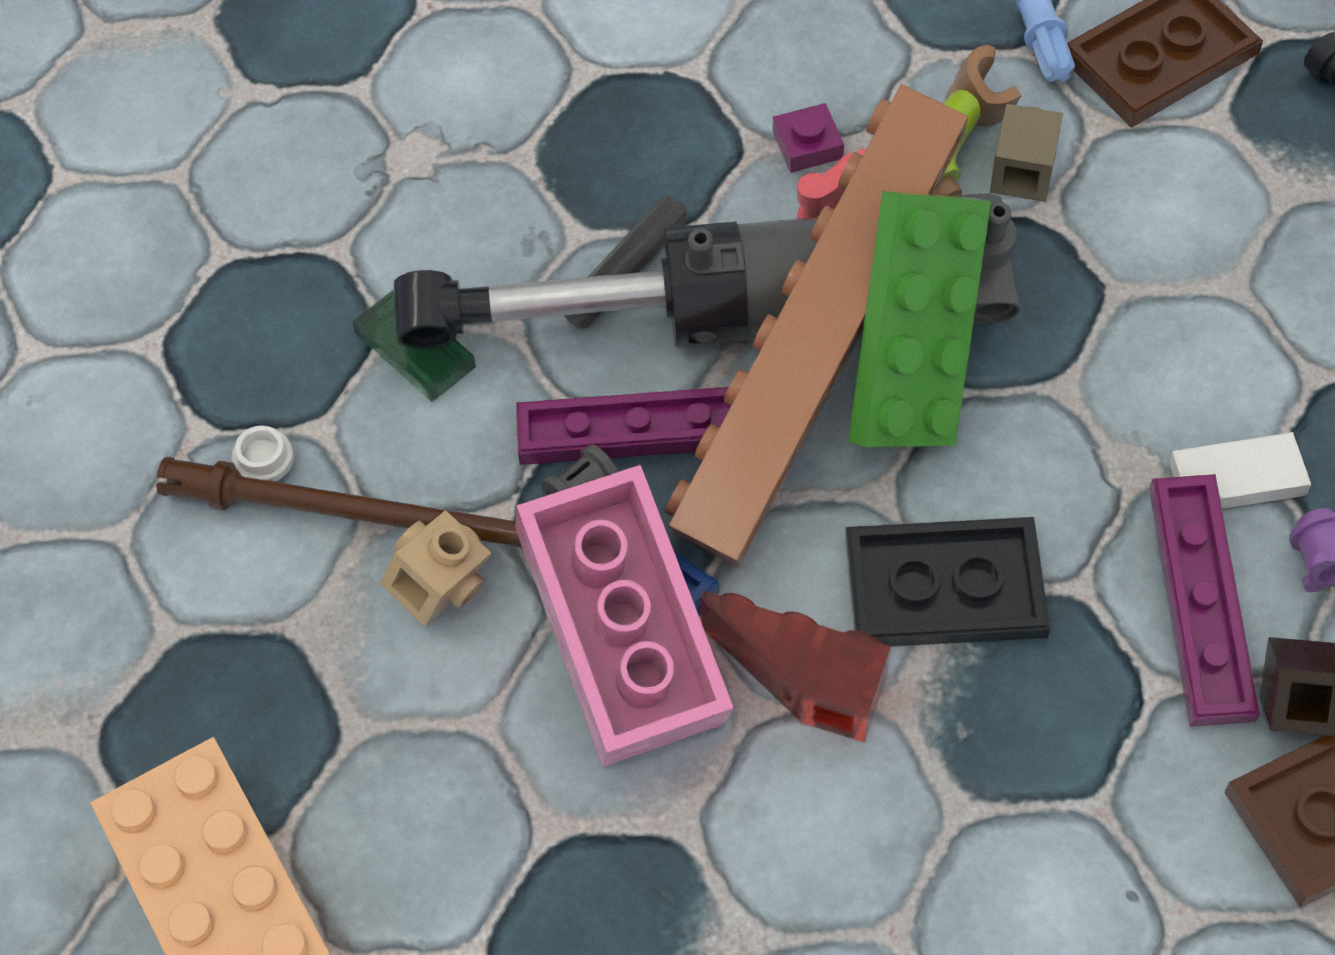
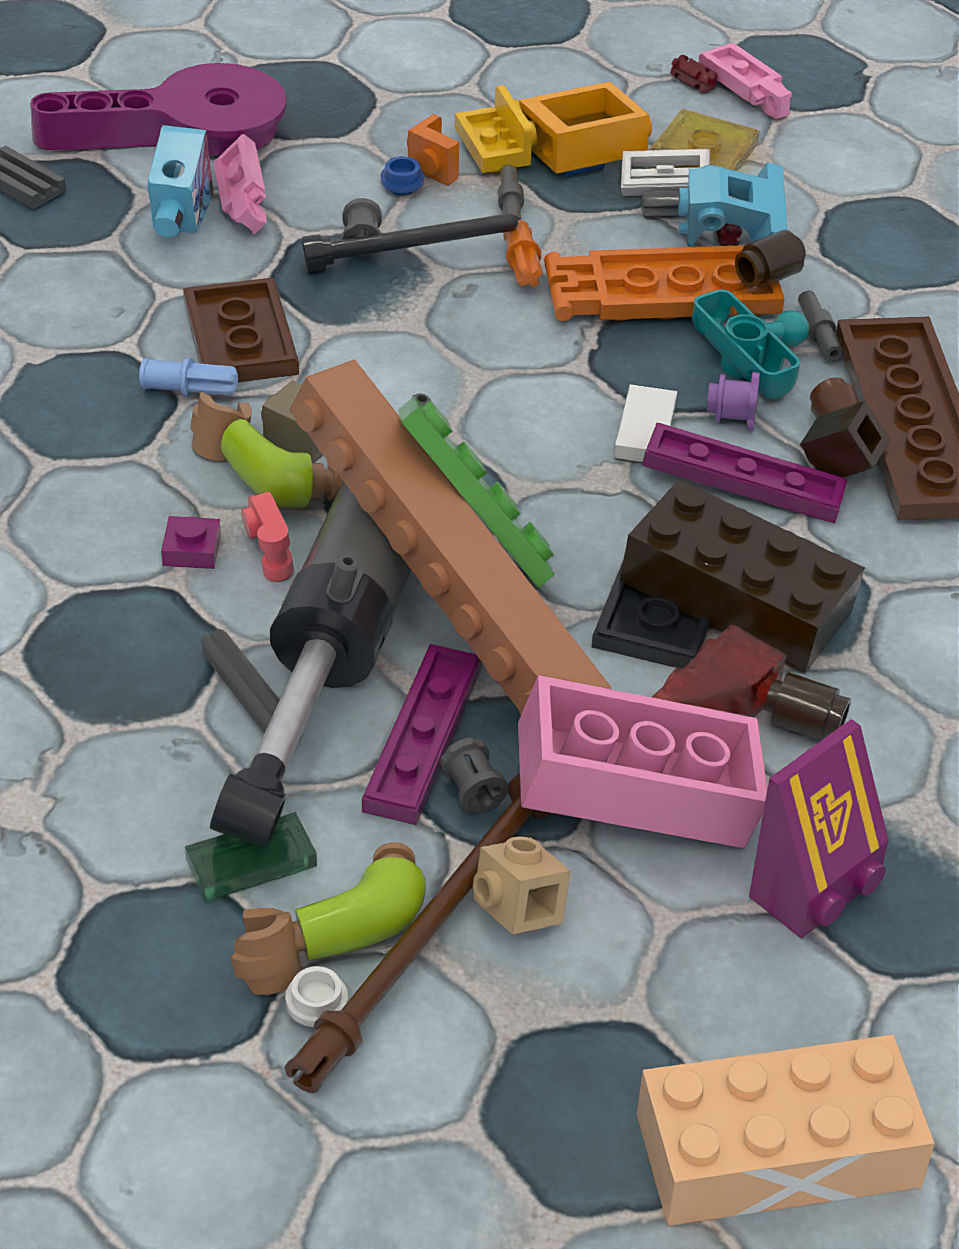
camera: 75 degrees left, 15 degrees down
none -> piece [231,842,426,995]
none -> dark brown brick [620,479,865,673]
none -> magenta slope [749,719,889,939]
none -> dark brown brick [764,672,851,741]

